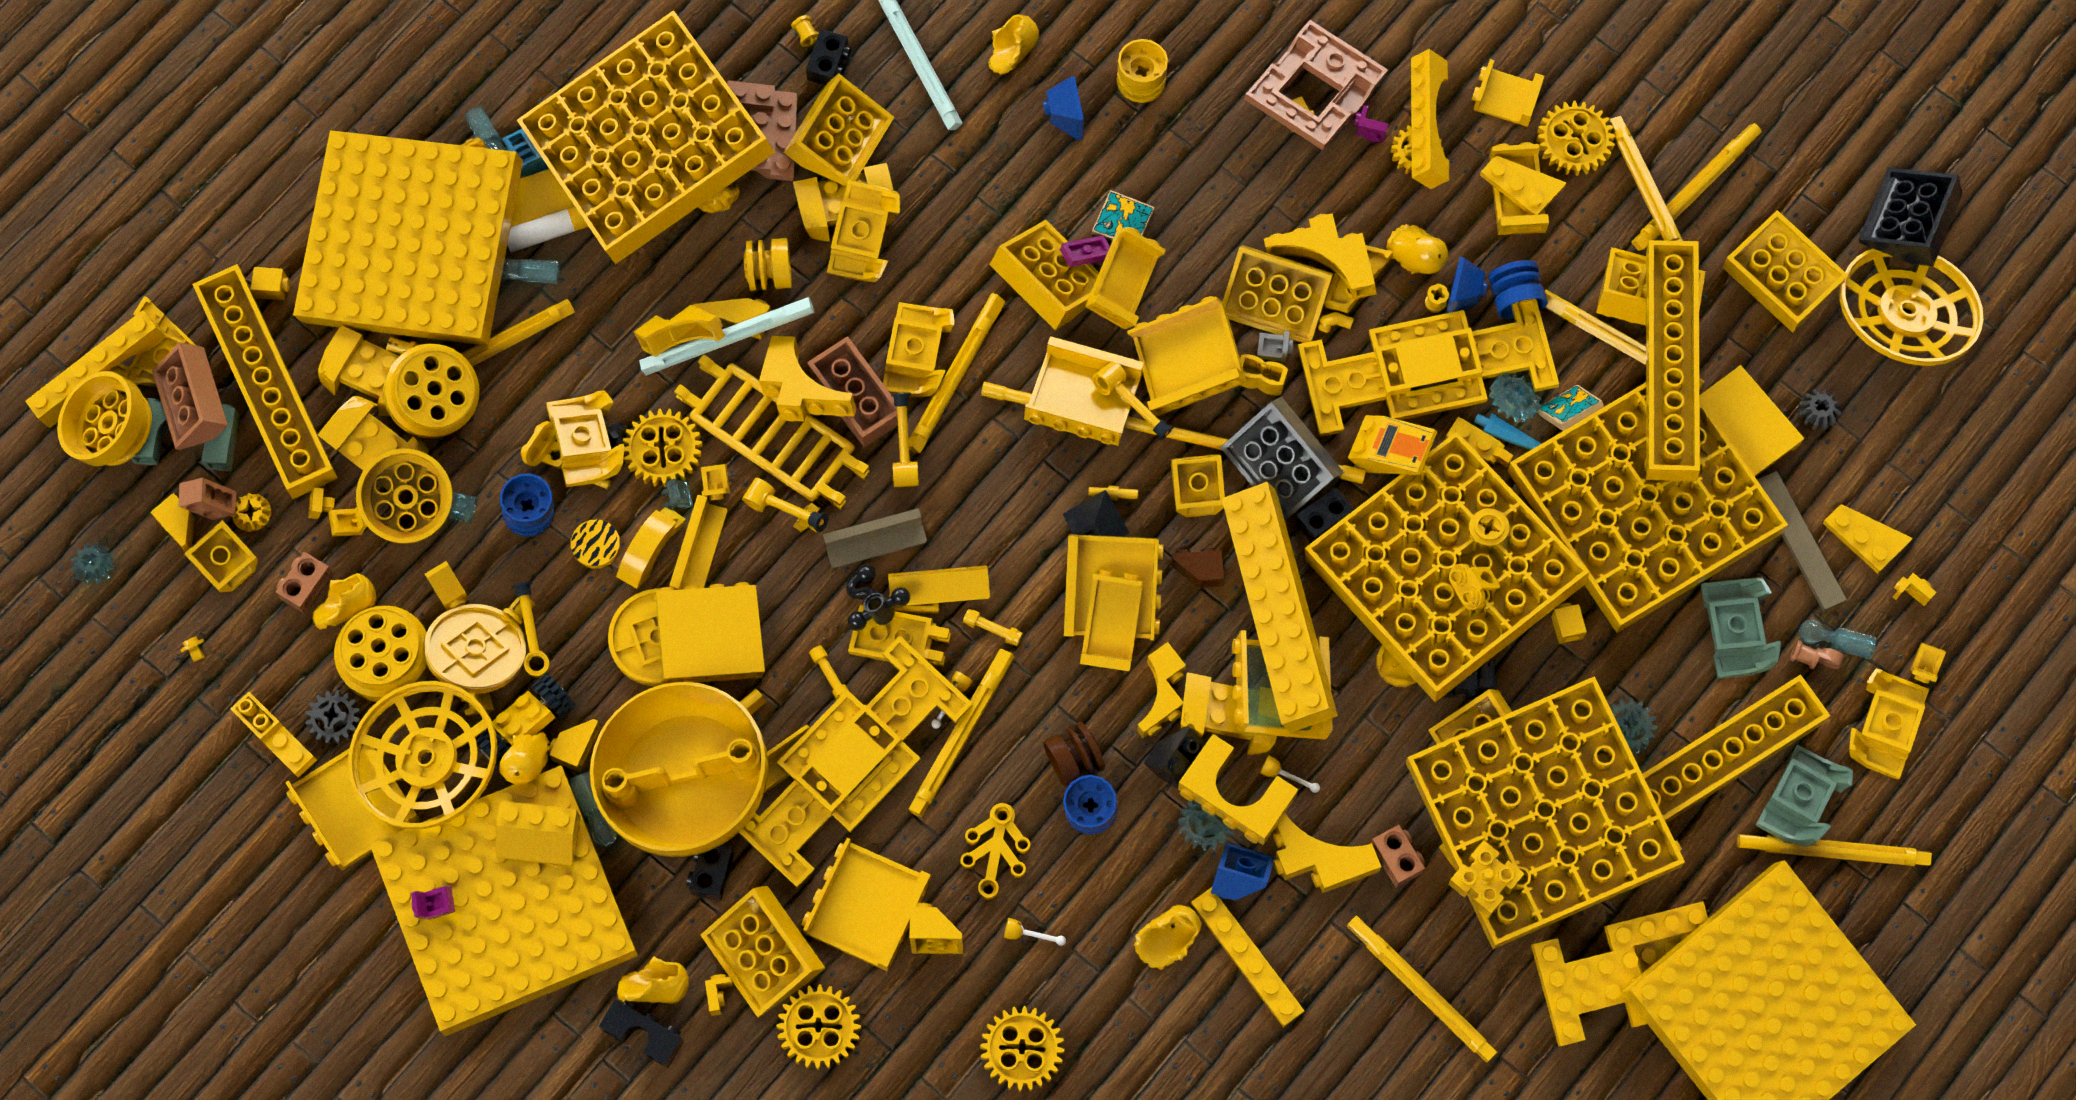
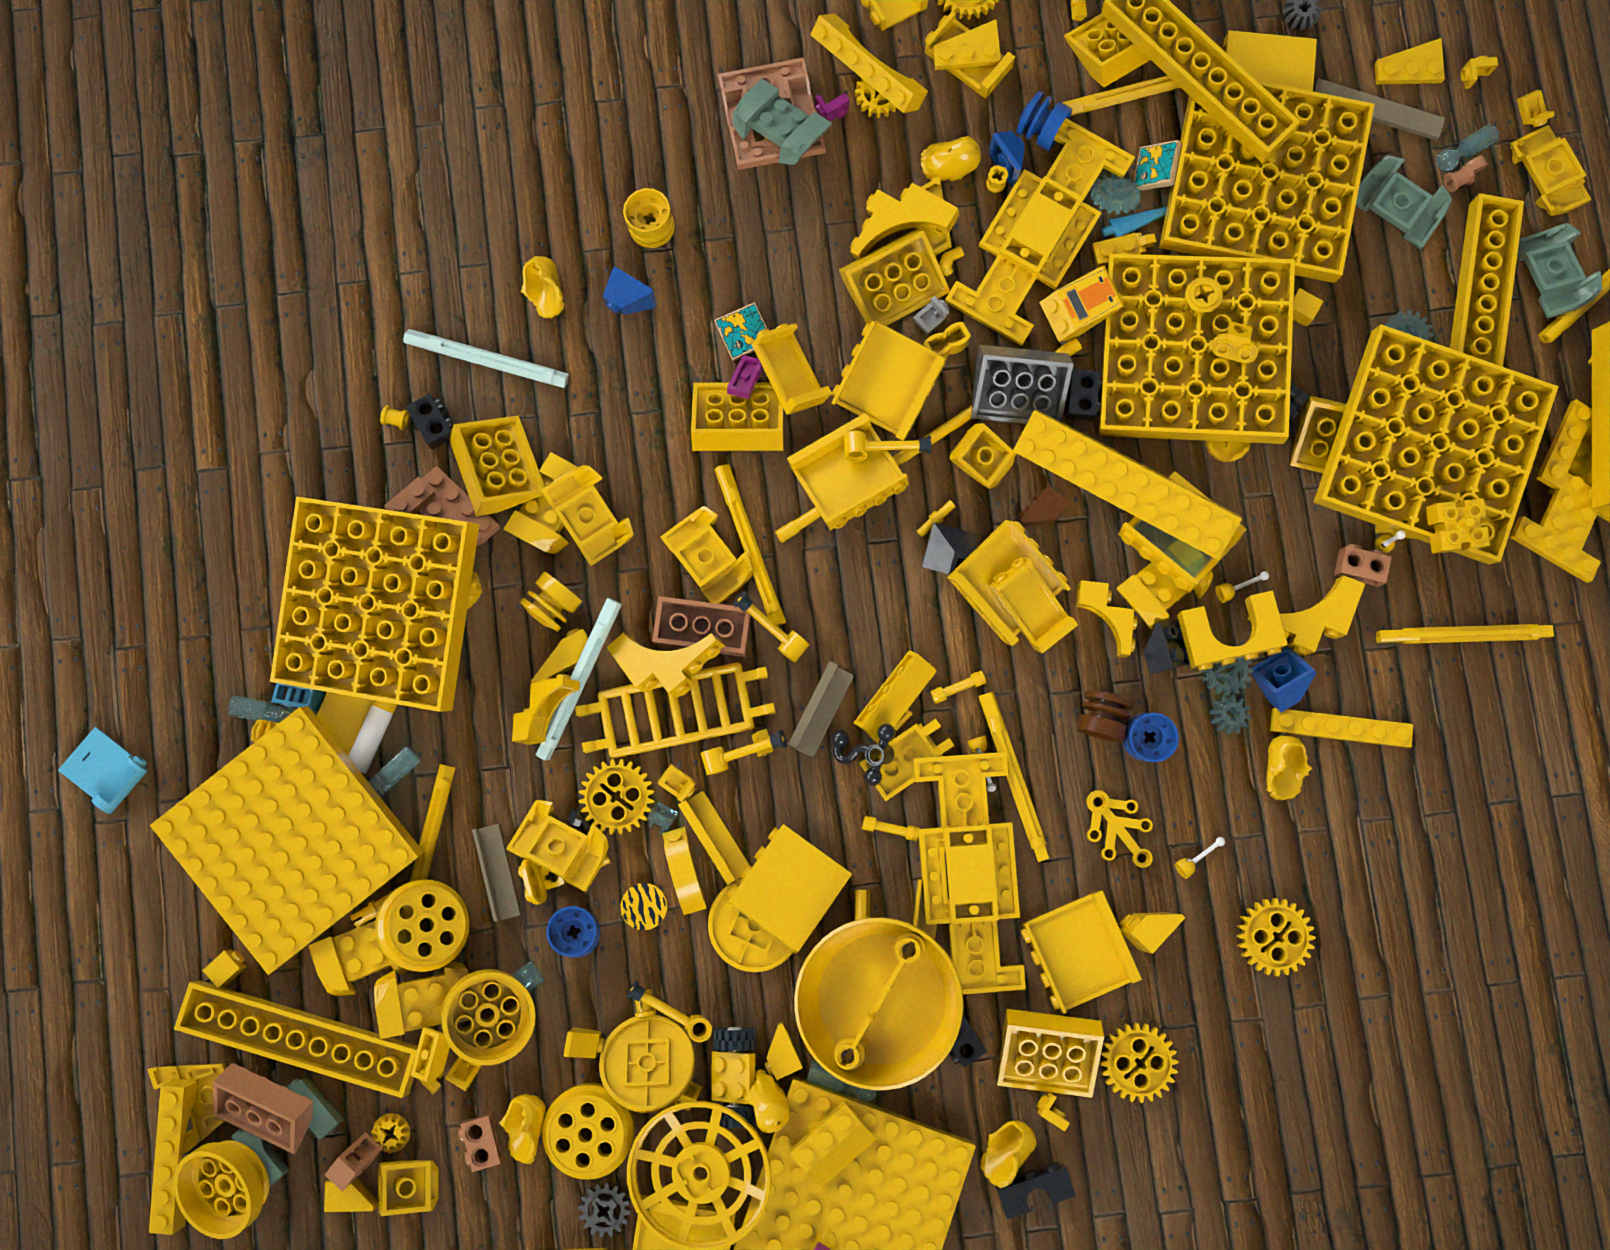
camera: 45 degrees left, 10 degrees up
none -> medium azure door [58,727,148,814]
none -> yellow slope [411,1027,450,1082]
none -> dark tan panel [472,824,522,922]
none -> sand green piece [733,79,832,165]
none -> clear light blue gear [1210,695,1251,735]
none -> yellow hinge [1375,530,1406,553]

